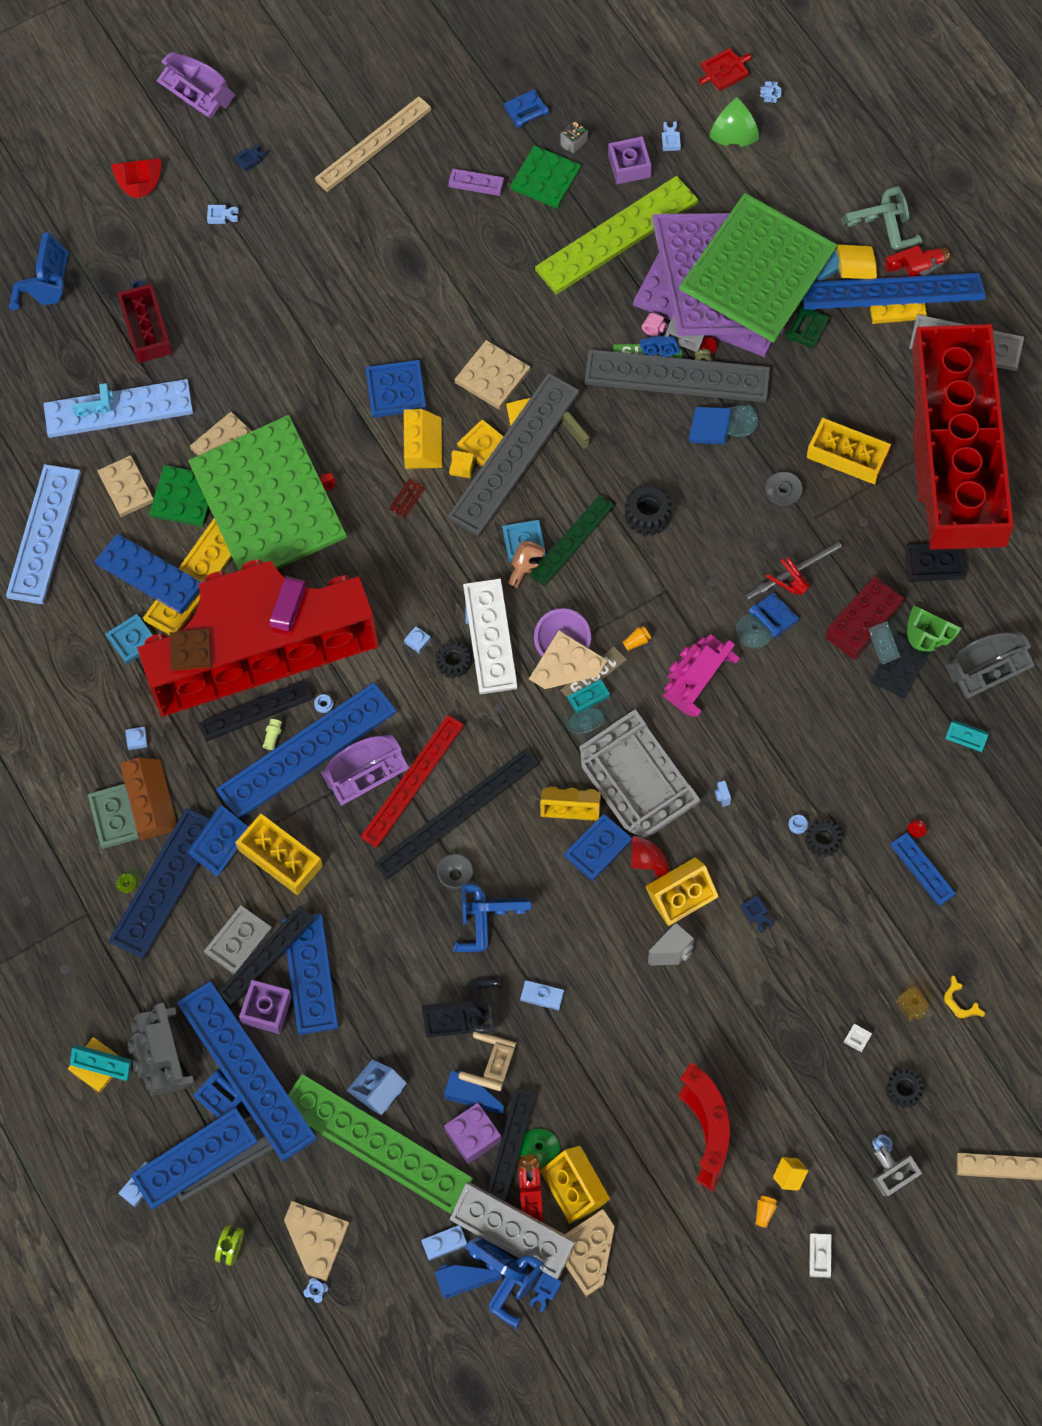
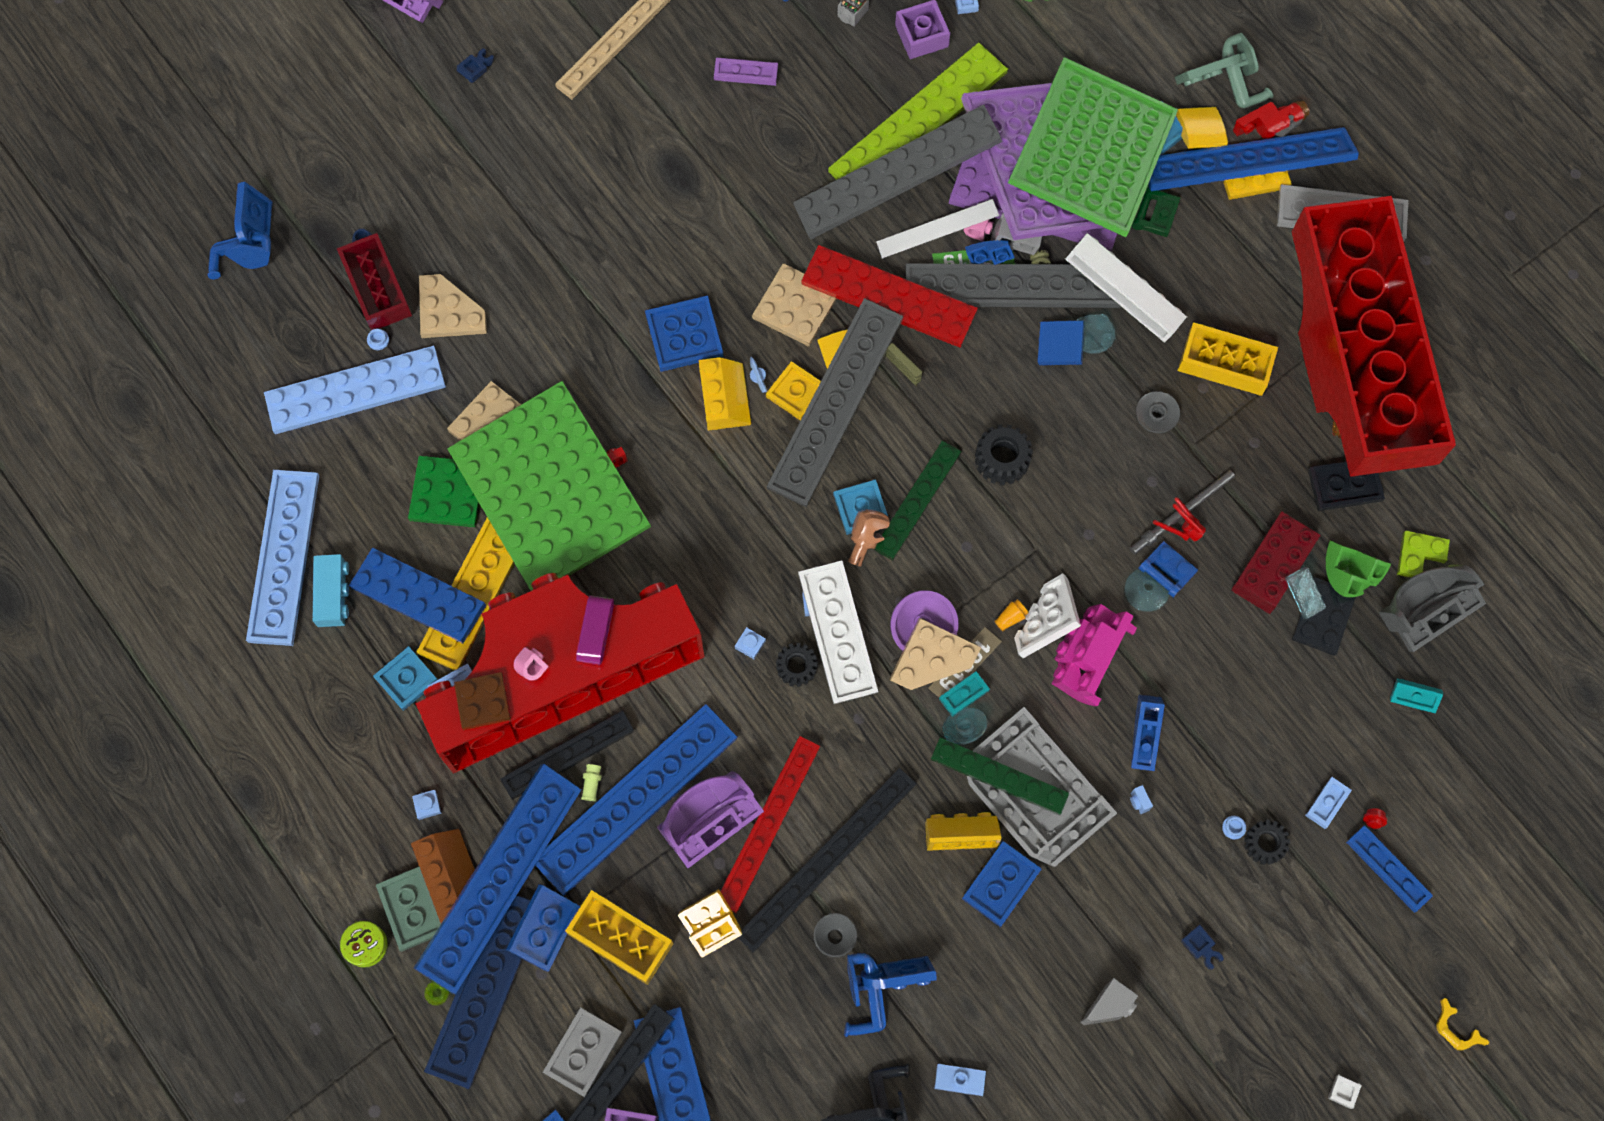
camera: 10 degrees left, 5 degrees up
medium azure bracket [72,383,114,417] -> none
tan plate [97,455,153,517] -> none
red brick [111,158,161,198] -> none
light blue plate [207,205,239,224] -> none
light blue plate [314,694,333,713] -> none
clear red tile [389,479,425,519] -> none
yellow panel [449,450,474,479] -> none
green plate [510,145,581,209] -> none
red brick [631,836,670,877] -> none
yellow slope [645,857,719,926] -> none
red plate [699,337,717,354] -> none
clear yellow brick [896,986,929,1021] -> none
none -> medium azure brick [313,554,349,627]
none -> lime head [340,921,388,967]
none -> light blue plate [367,329,389,350]
none -> blue plate [414,764,581,994]
none -> tan plate [419,274,487,338]
none -> bright pink plate [514,647,549,680]
none -> slope [678,889,742,957]
none -> light blue piece [750,357,767,393]
none -> dark grey plate [793,105,1003,240]
none -> red plate [801,245,978,348]
none -> white sticker [876,199,999,258]
none -> dark green plate [930,737,1070,816]
none -> white plate [1014,574,1081,658]
none -> white brick [1066,233,1187,343]
none -> blue slope [1131,695,1165,771]
none -> light blue plate [1305,777,1352,829]
none -> lime plate [1397,531,1450,578]

